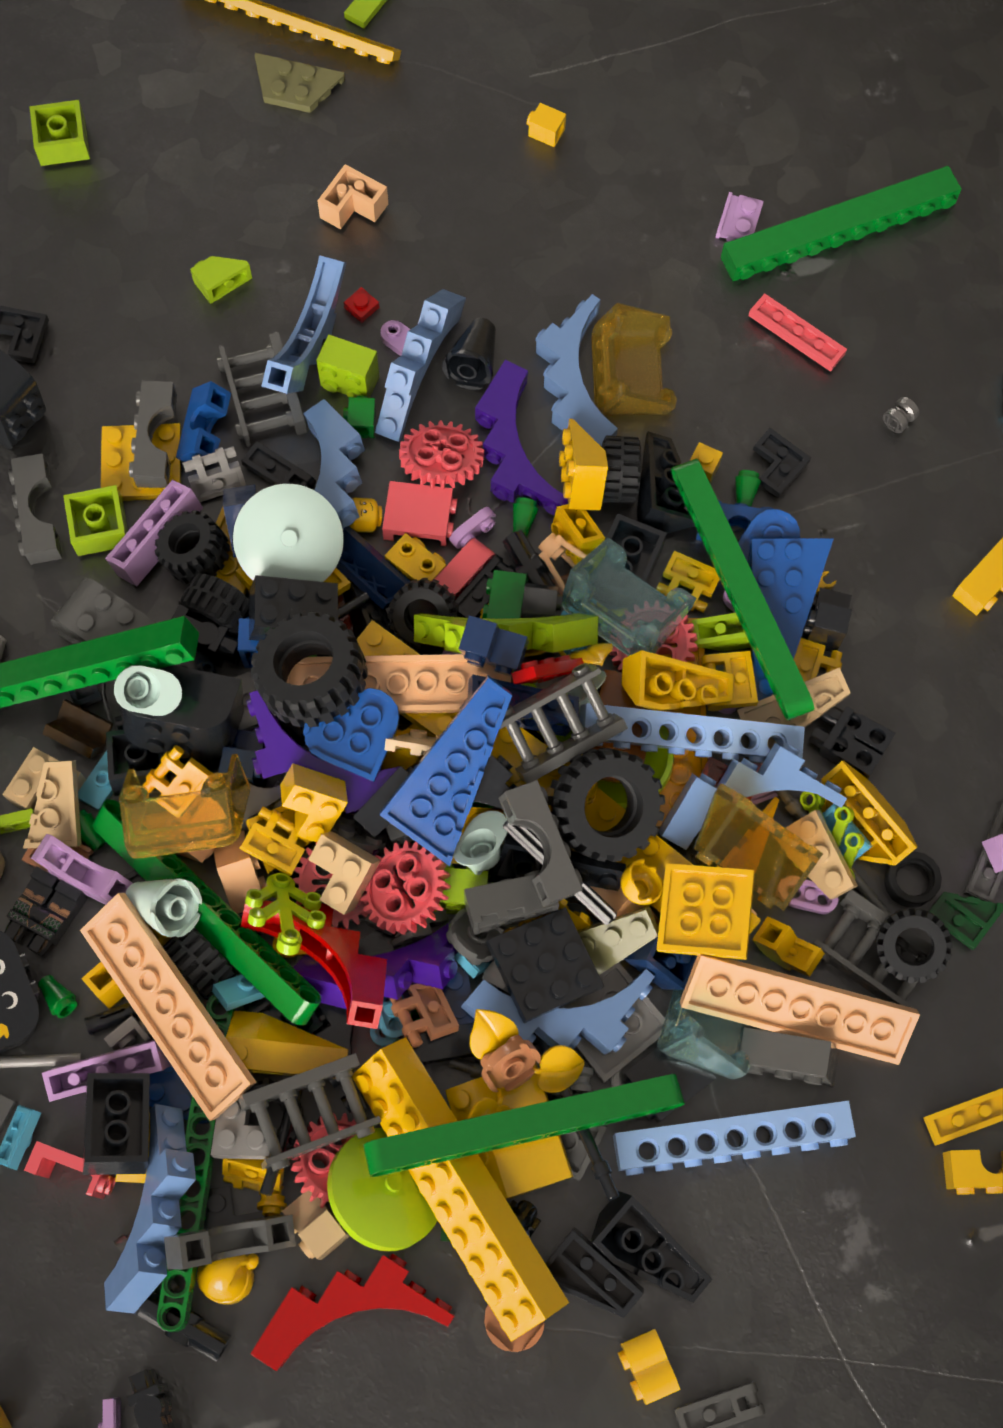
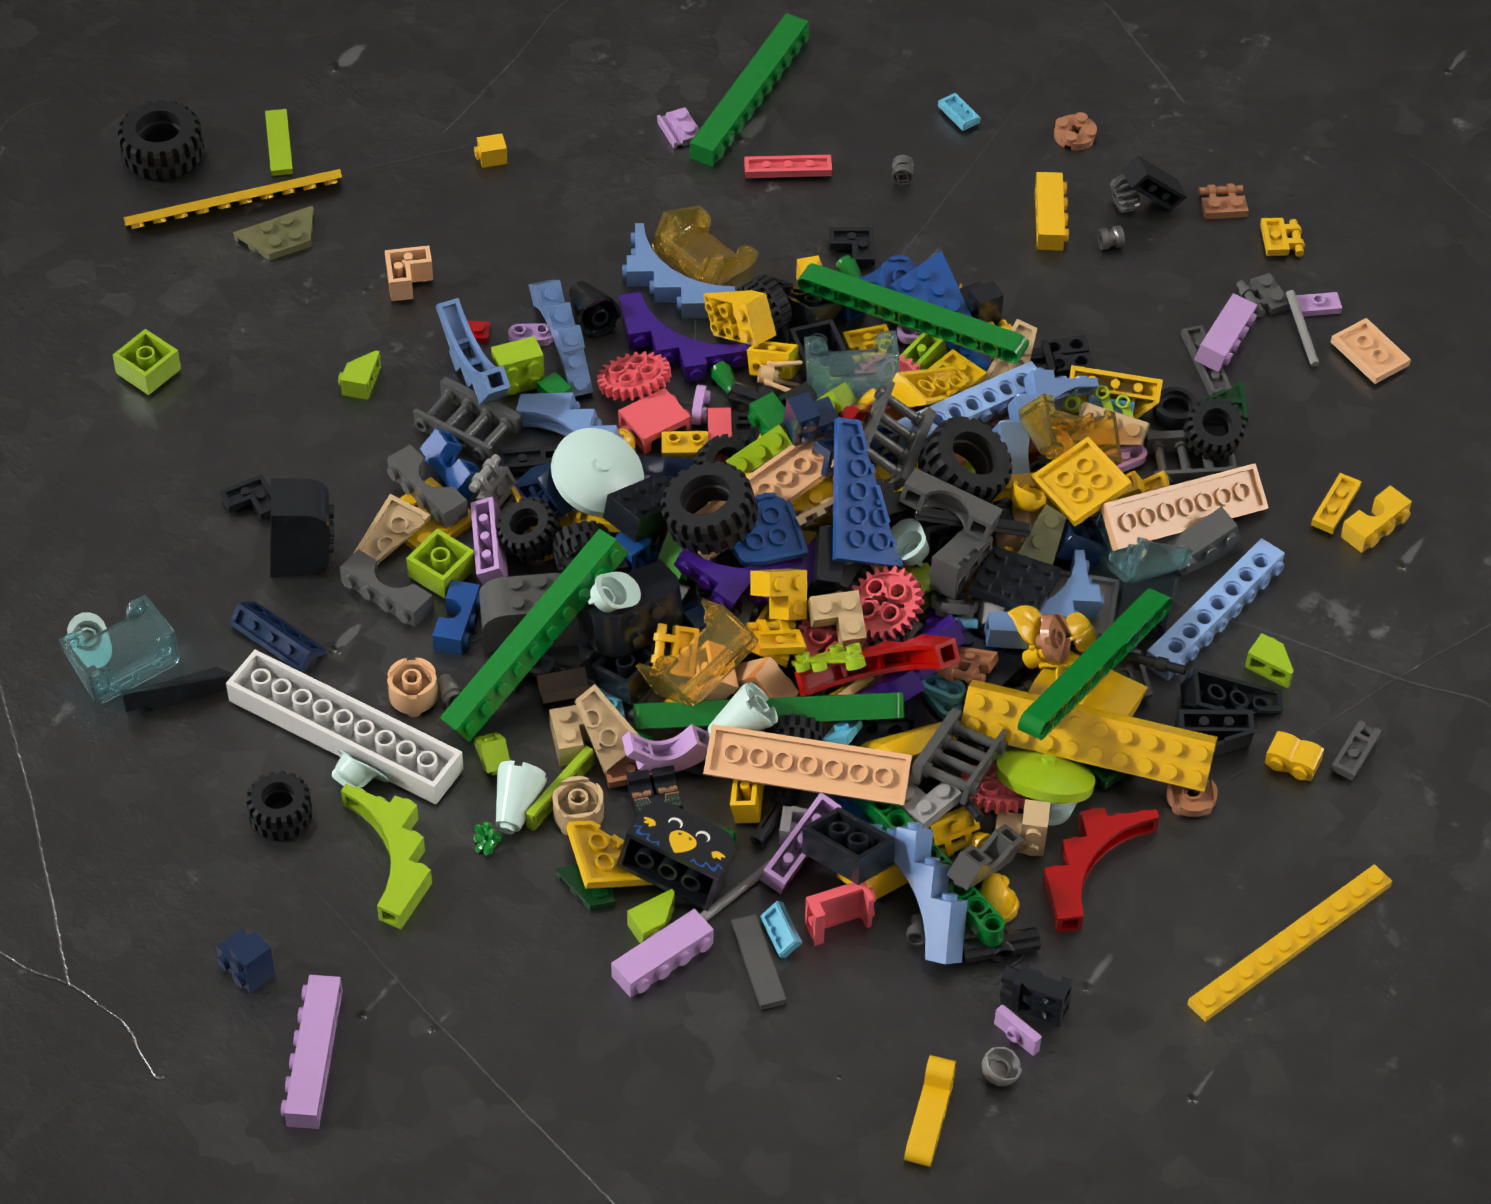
camera: 40 degrees left, 20 degrees down
none -> tan wing [354,494,432,565]
none -> blue arch [432,580,480,656]
none -> lime slope [1245,633,1294,689]

